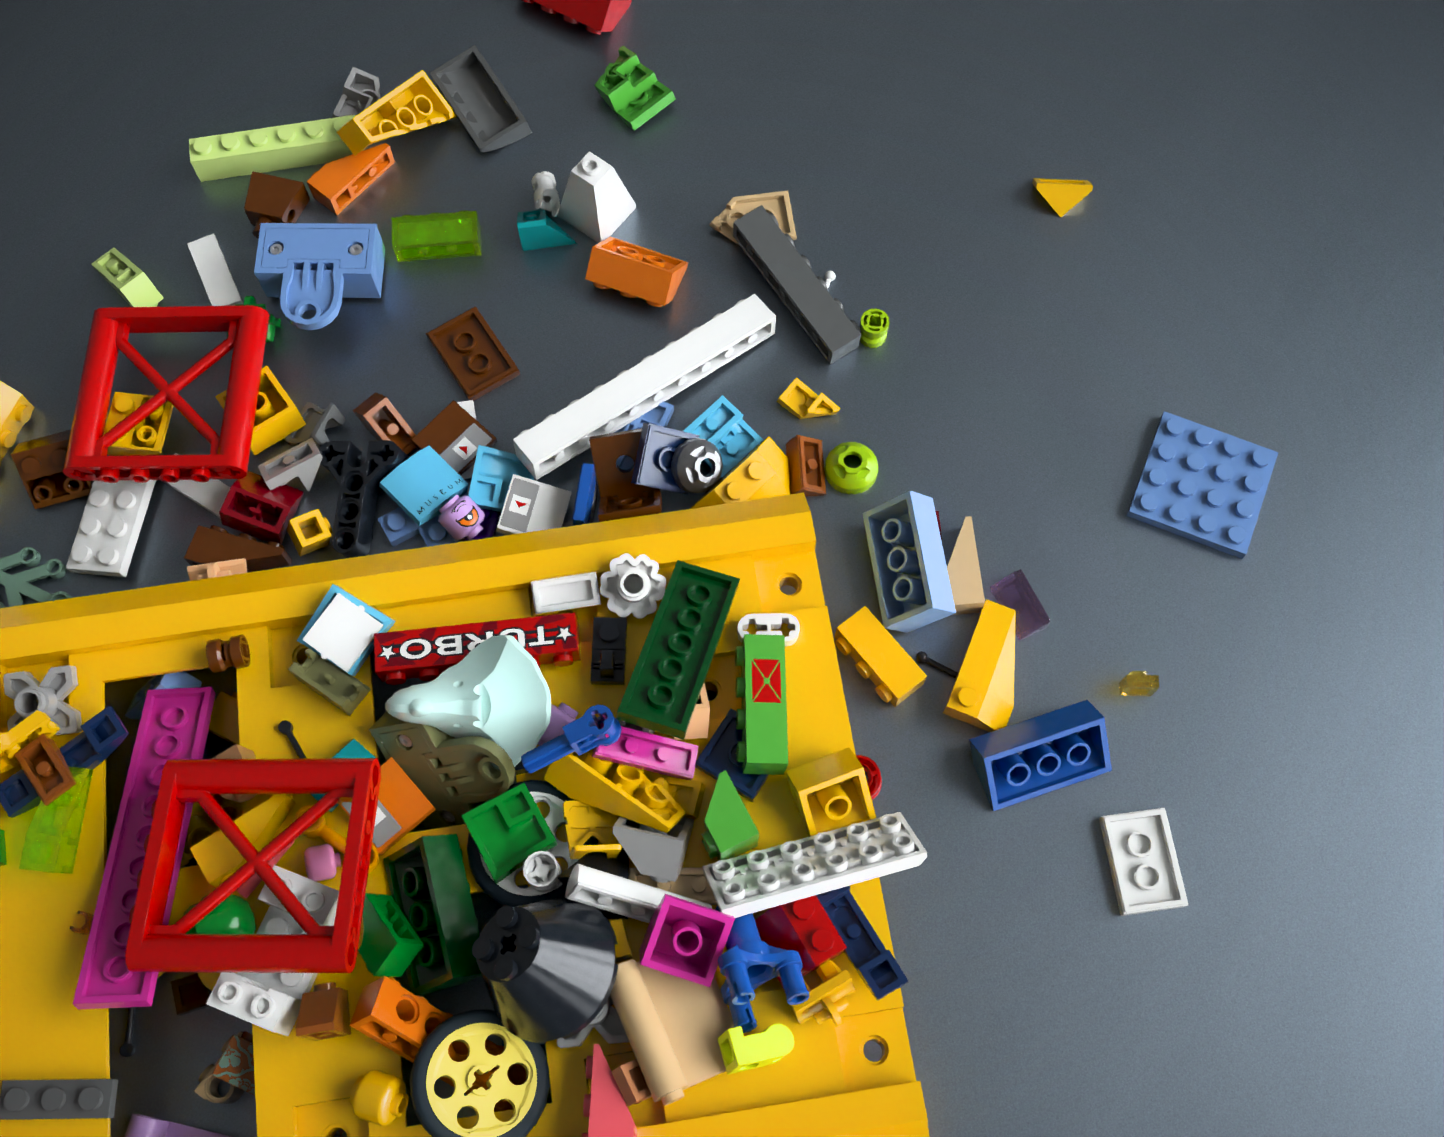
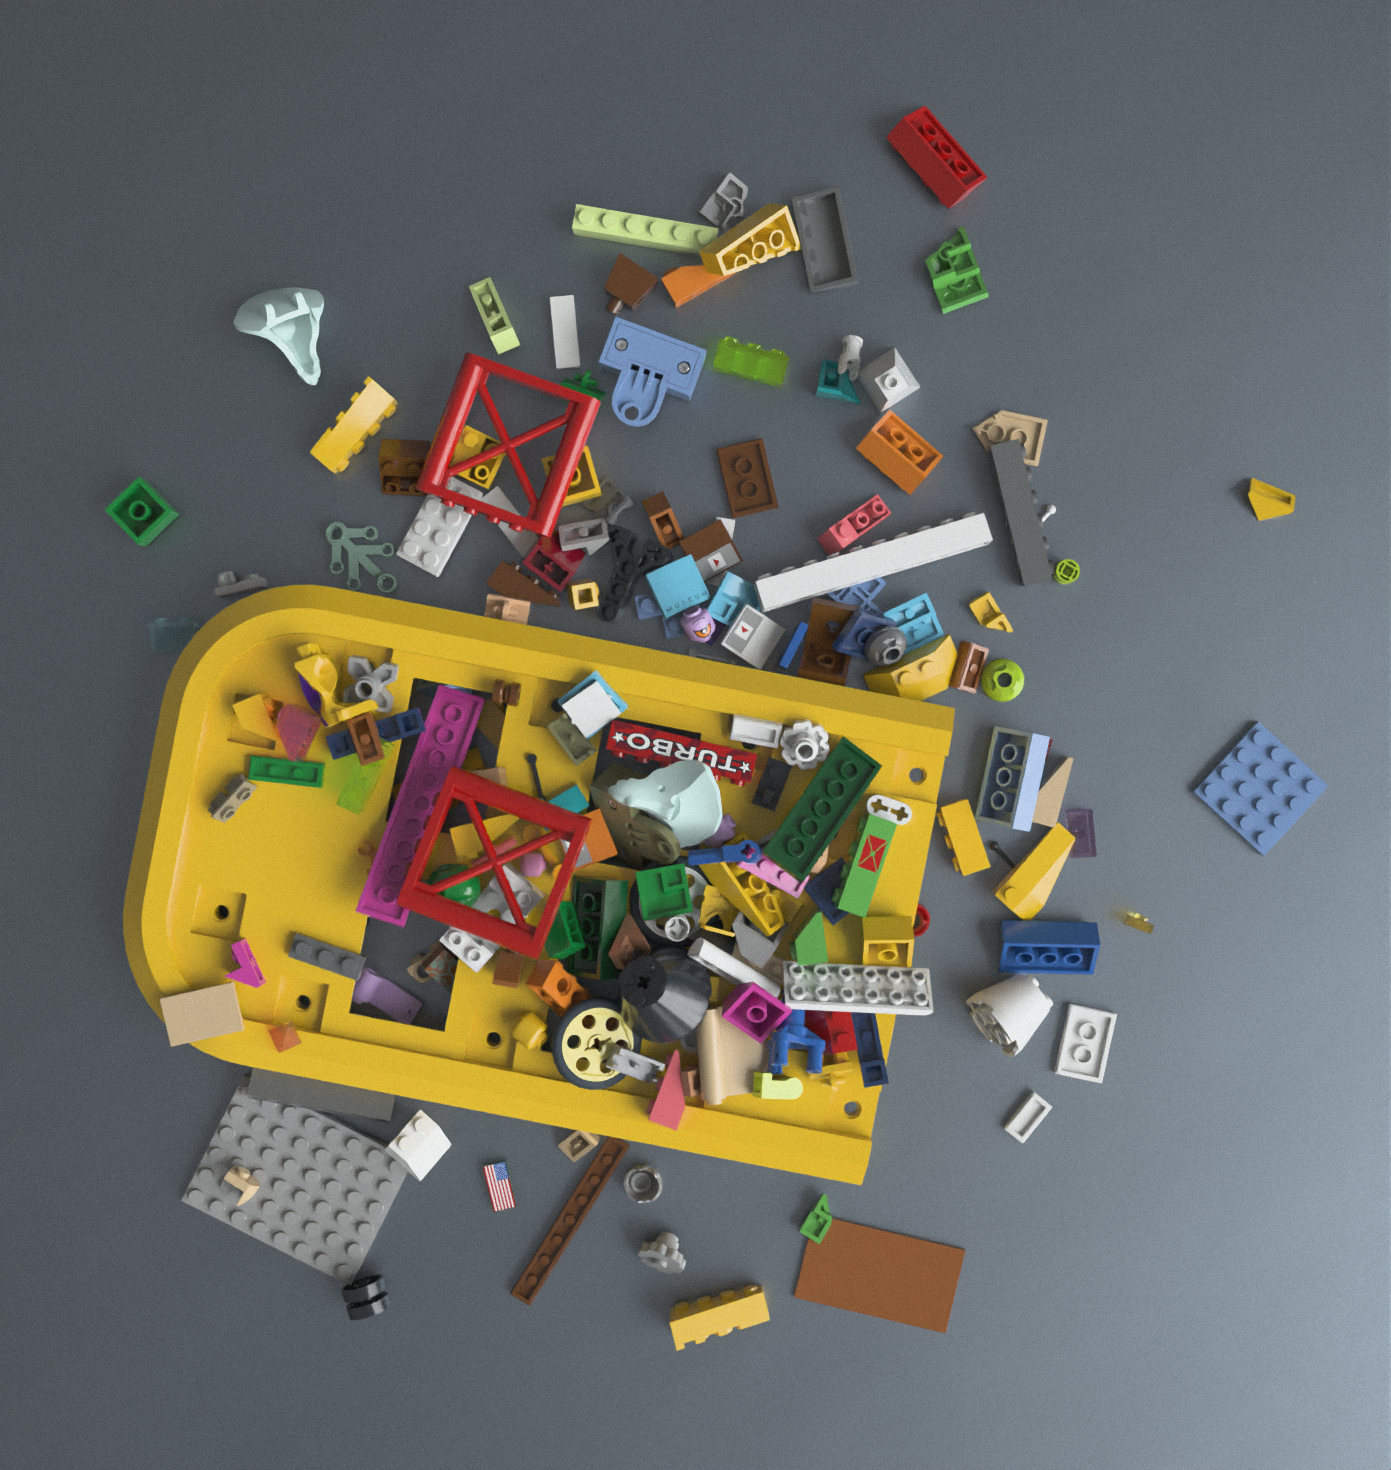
camera: 25 degrees right, 20 degrees up
none -> light grey hinge [605,1043,665,1084]
none -> nougat slope [609,914,651,969]
none -> coral slope [817,494,892,555]
none -> white cone [966,974,1053,1057]
none -> white tile [1003,1091,1052,1144]

